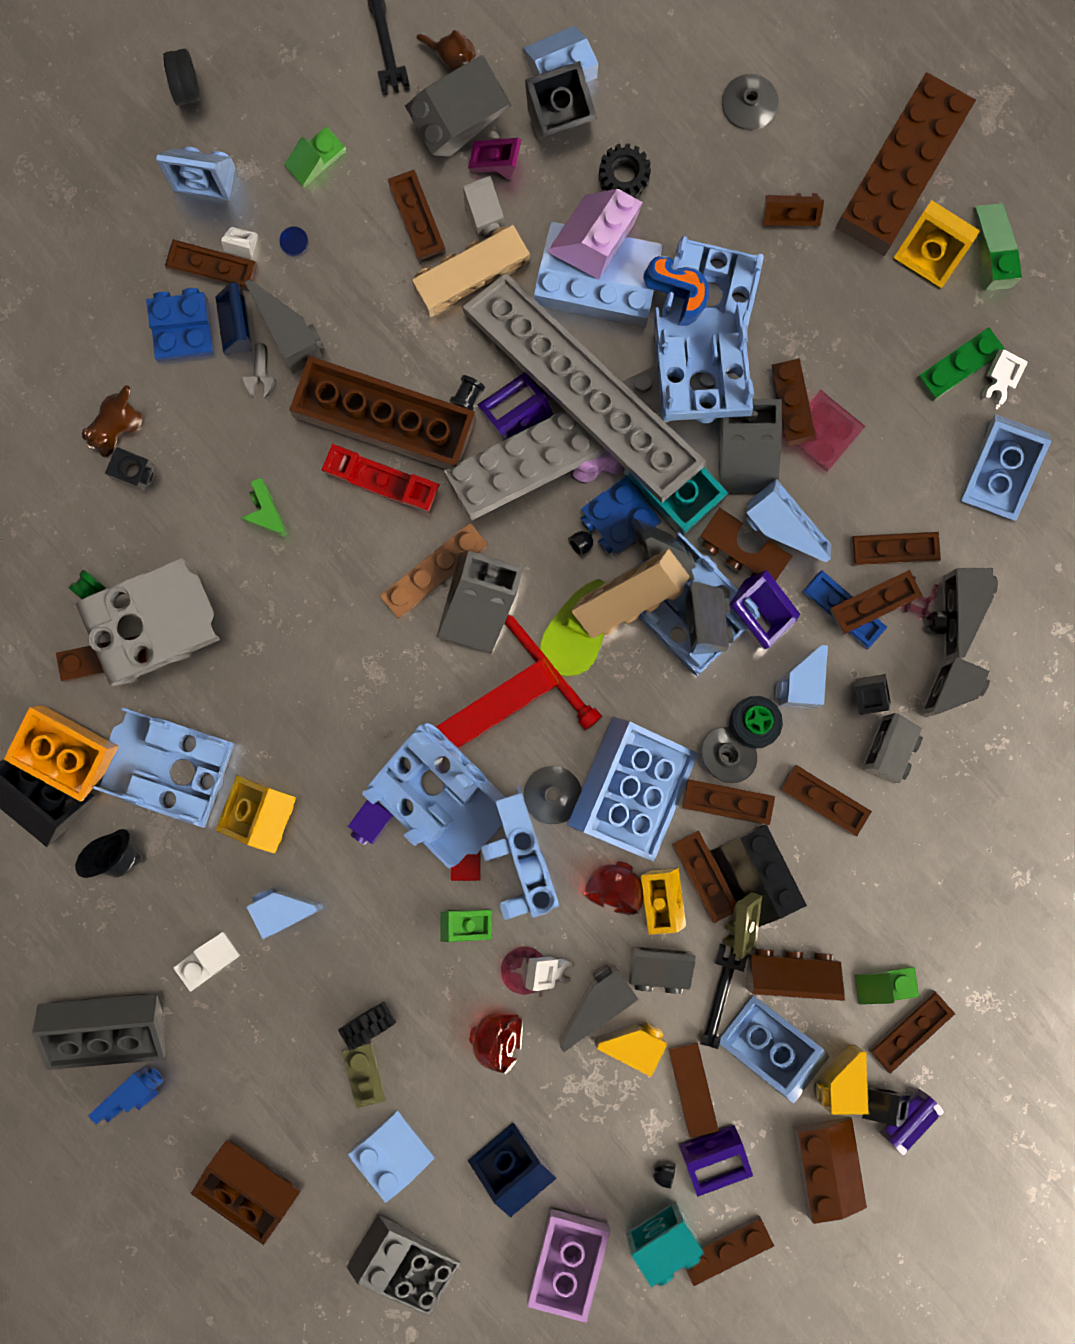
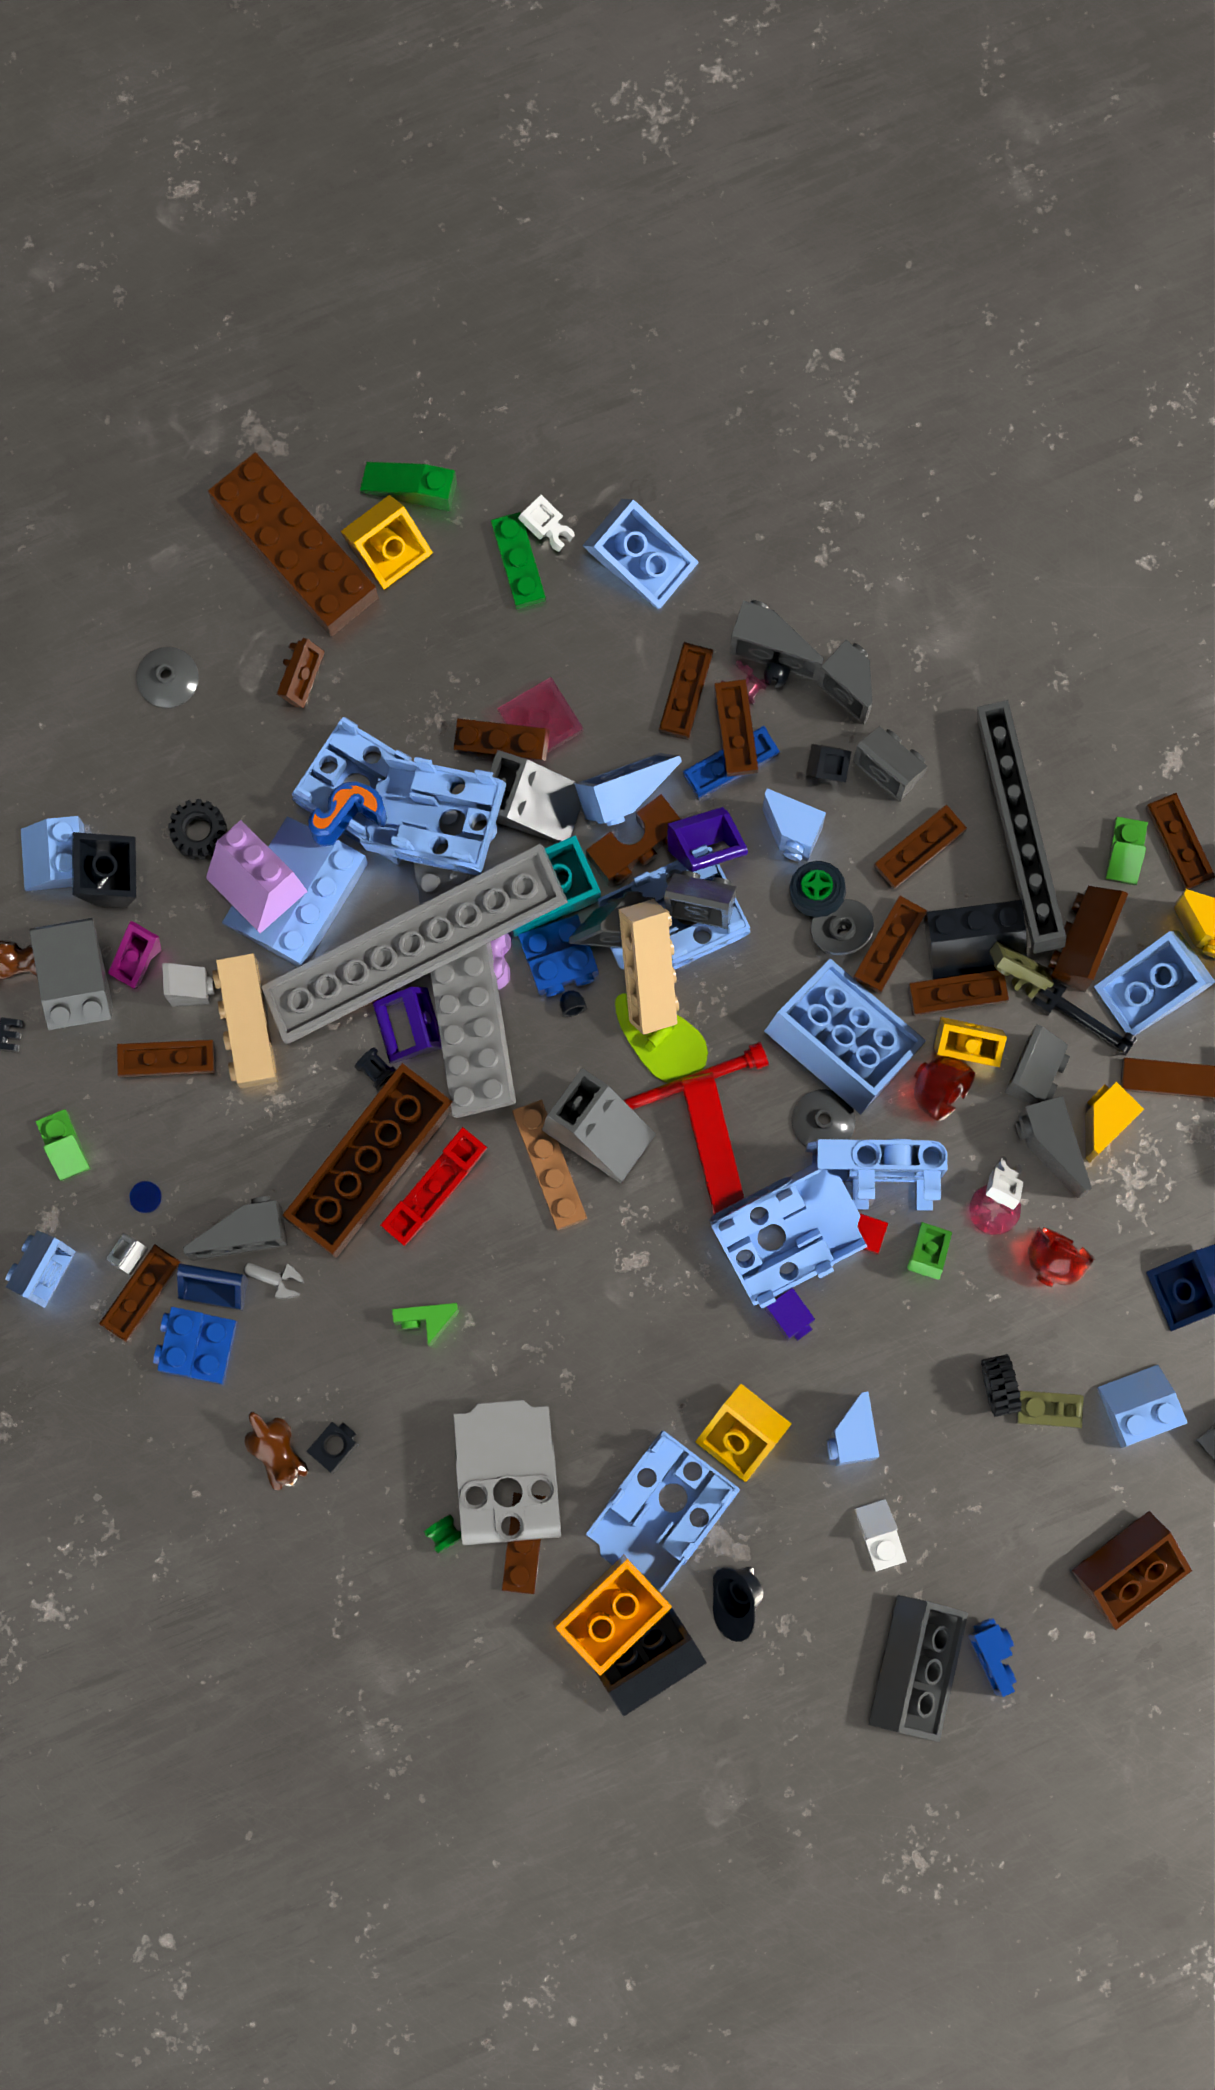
camera: 65 degrees left, 5 degrees down
none -> dark grey brick [977,700,1066,954]

